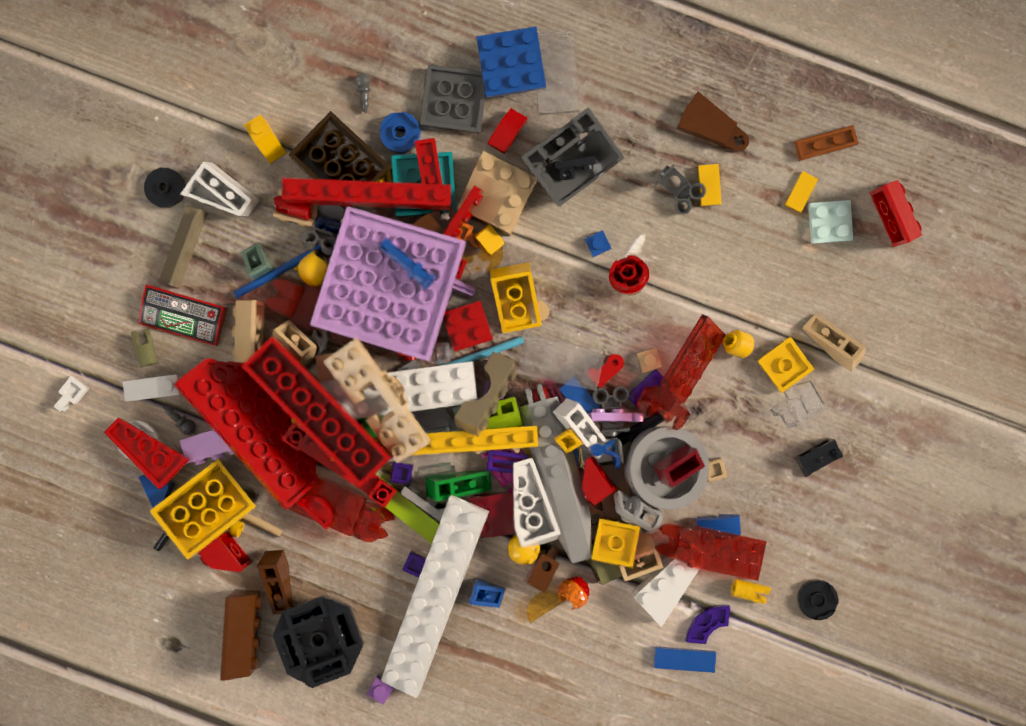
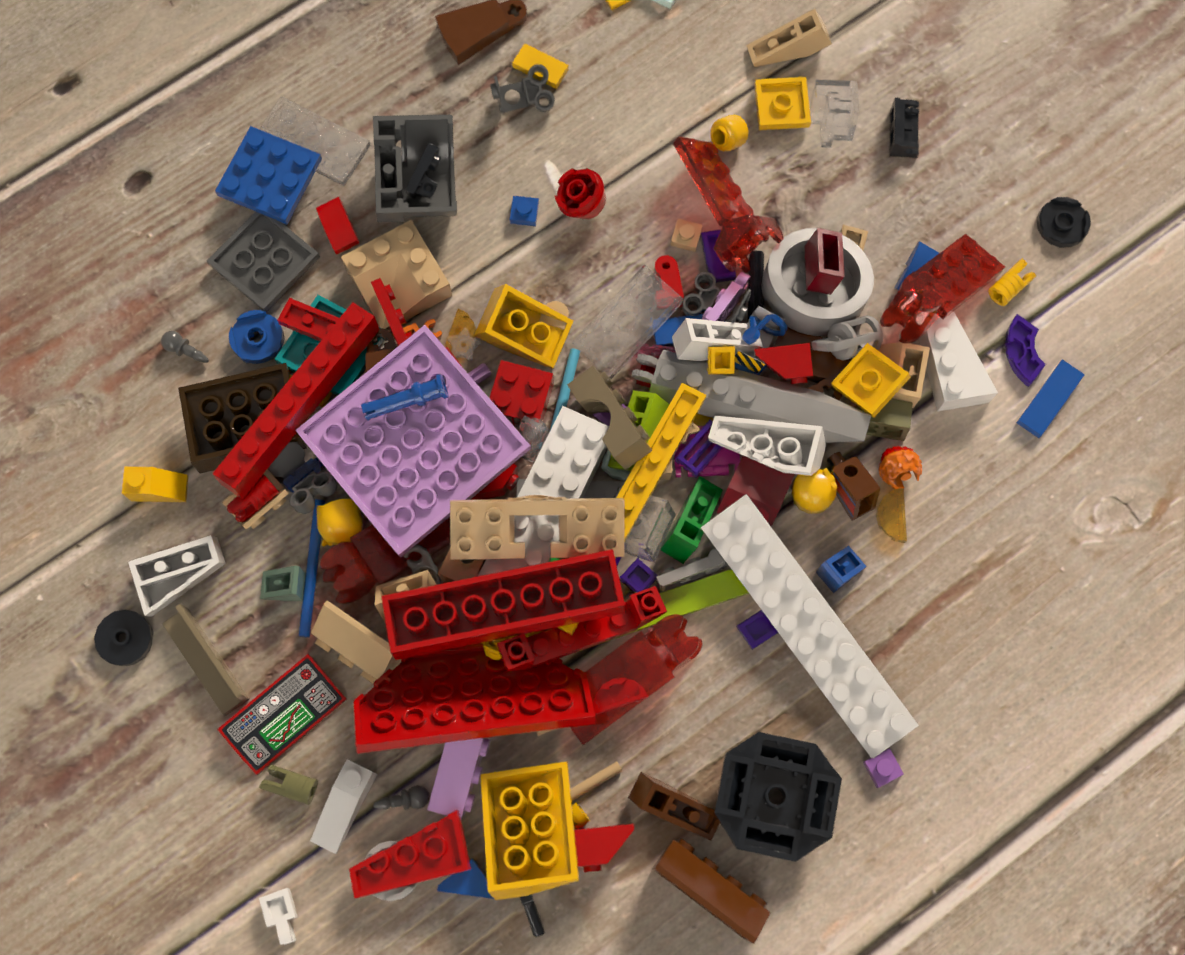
camera: 55 degrees left, 15 degrees down
yellow slope [474,224,504,255] -> none

